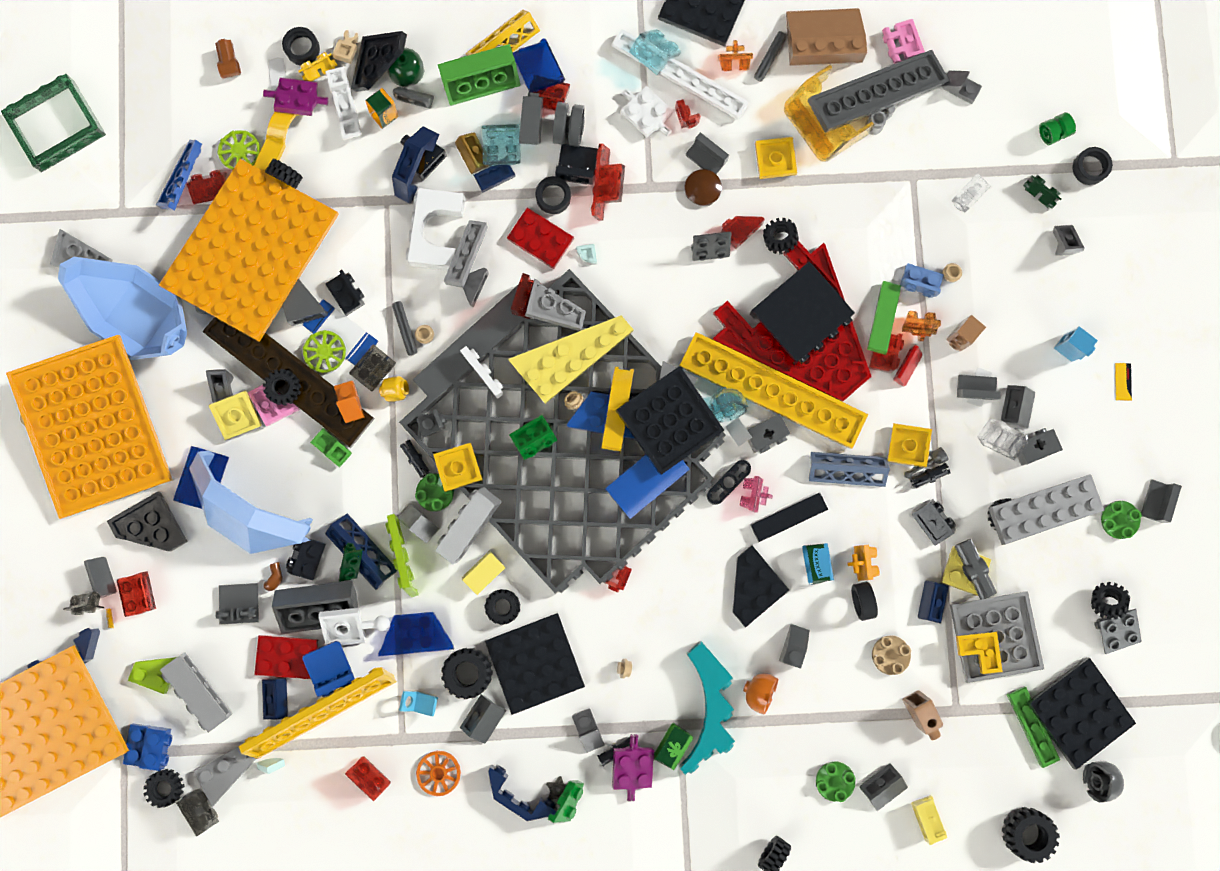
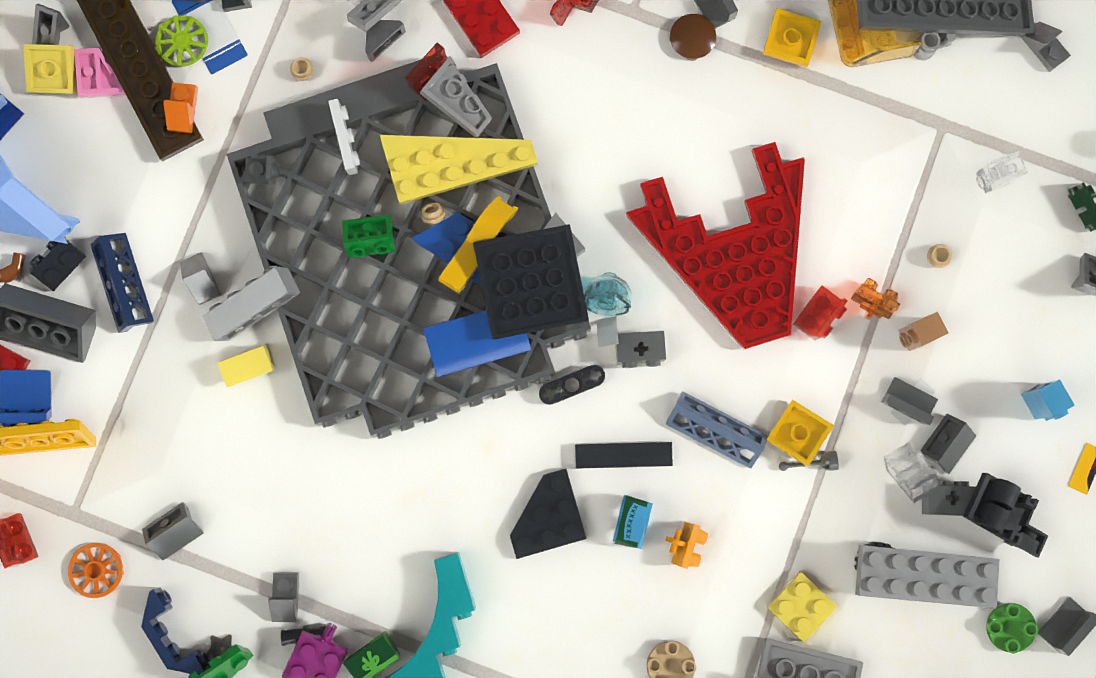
camera: 25 degrees right, 0 degrees up
black tyre [263,369,301,406] -> none
bright green slope [310,428,352,468] -> none
white plate [319,608,390,645] -> none
dark green hinge [338,543,363,582] -> none
clear smoke bracket [349,344,396,392] -> none
clear blue wing [378,612,455,657] -> none
yellow head [379,376,409,402] -> none
lime wing [385,514,419,598] -> none
dark grey axle [392,301,418,356] -> none
medium azure bracket [399,691,438,717] -> none
black pin [400,440,431,478] -> none
bright green dish [415,473,454,512] -> none
yellow plate [433,443,483,492] -> none
black tyre [441,648,493,699] -> none
black tyre [484,589,521,625] -> none
black plate [485,613,585,715] -> none
light aqua tile [576,244,597,264] -> none
clear red bracket [605,566,632,593] -> none
tan plate [617,658,632,679] -> none
yellow plate [679,332,868,449] -> none
dark grey hinge [691,232,731,261] -> none
clear red slope [721,216,765,249] -> none
clear pink hips [740,476,773,513] -> none
orange cylinder [743,674,779,715] -> none
black panel [750,261,855,365] -> none
black tyre [763,217,799,255] -> none
dark grey slope [779,624,810,669] -> none
black tyre [851,581,878,621] -> none
bright green tile [867,281,901,355] -> none
red slope [893,345,923,387] -> none
medium blue bracket [900,263,944,298] -> none
black pin [910,463,951,489] -> none
bracket [912,499,956,546] -> none
dark blue slope [918,580,949,624] -> none
dark grey piece [955,539,997,600] -> none
none -> black plate [963,473,1049,558]

